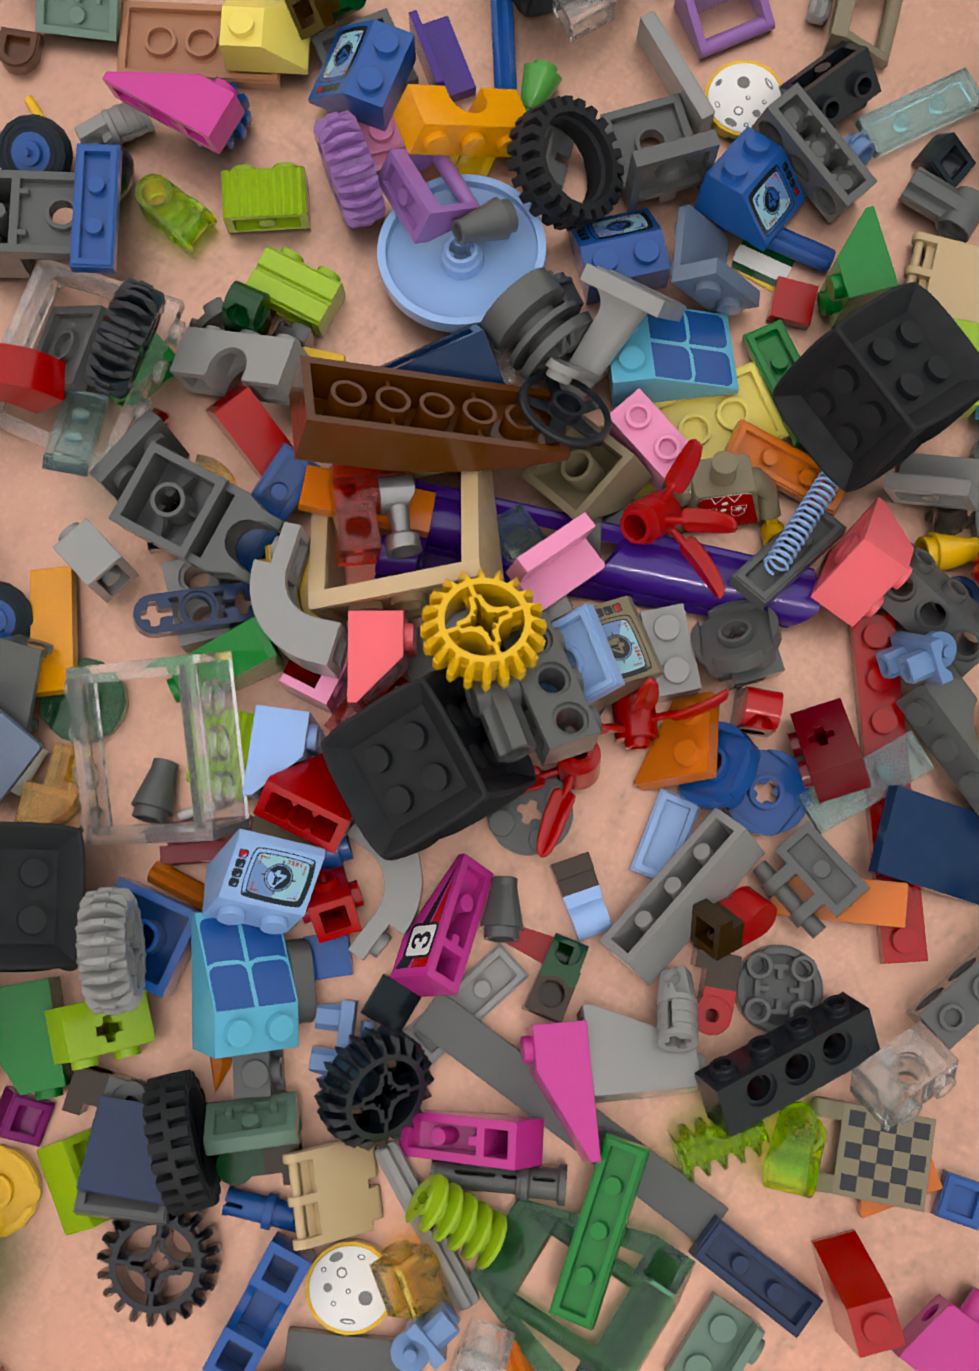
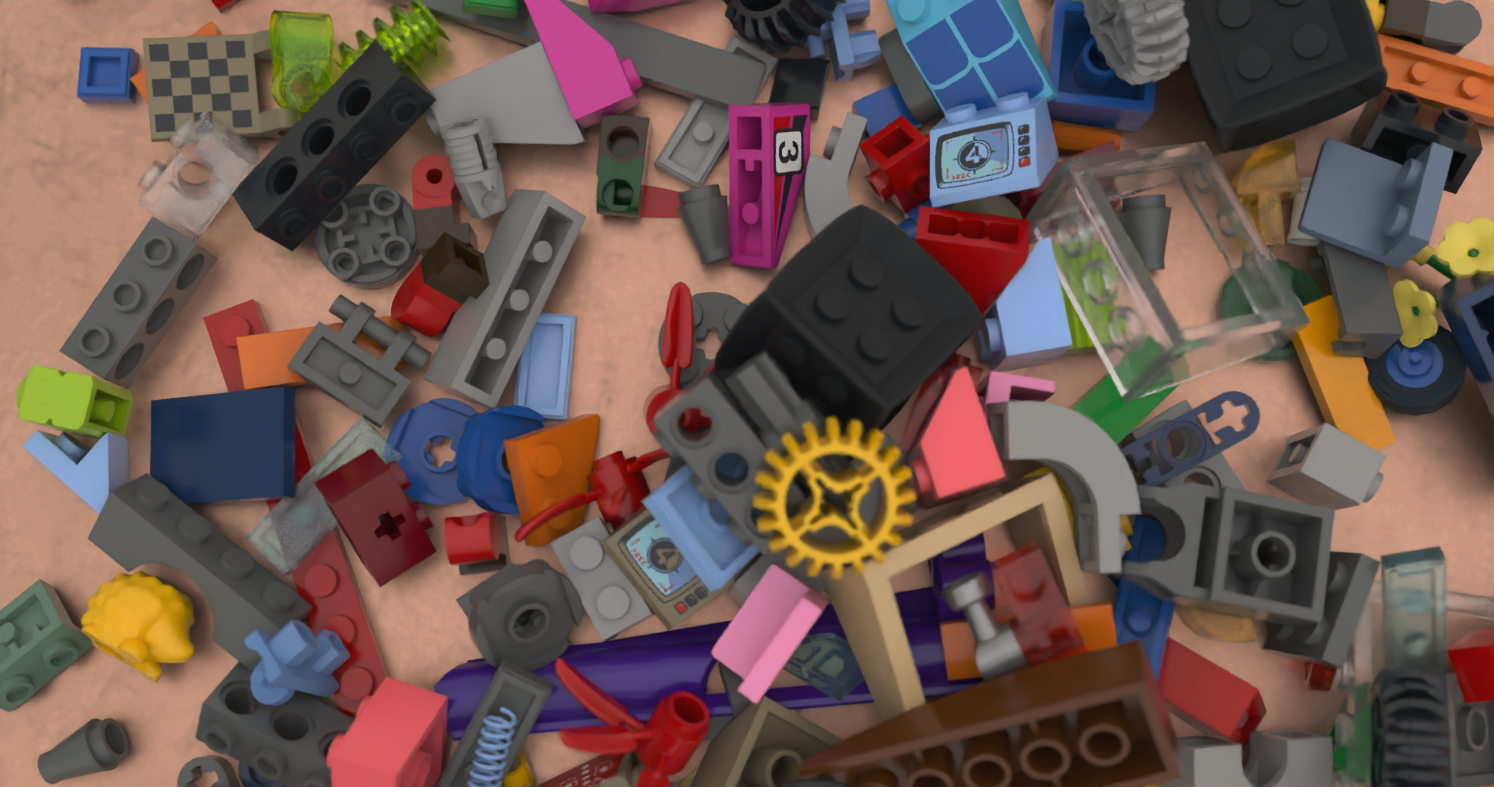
camera: 165 degrees right, 0 degrees up
leg [549,852,612,942] -> none

